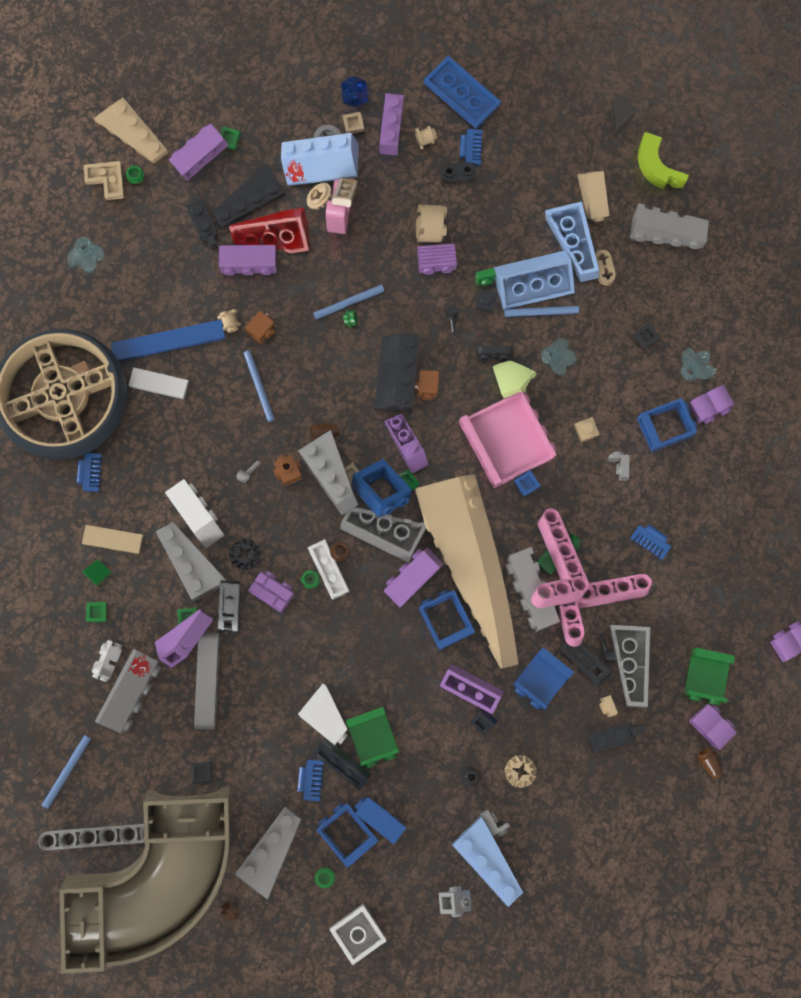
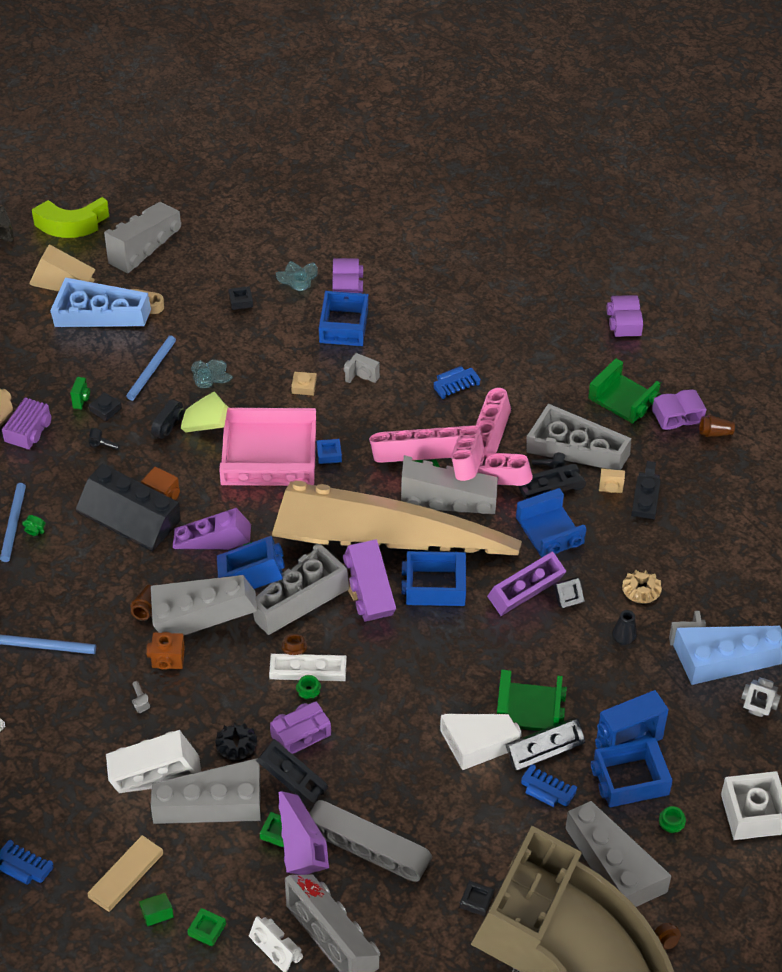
camera: 60 degrees left, 30 degrees down
light blue slope [494,251,575,310] -> none

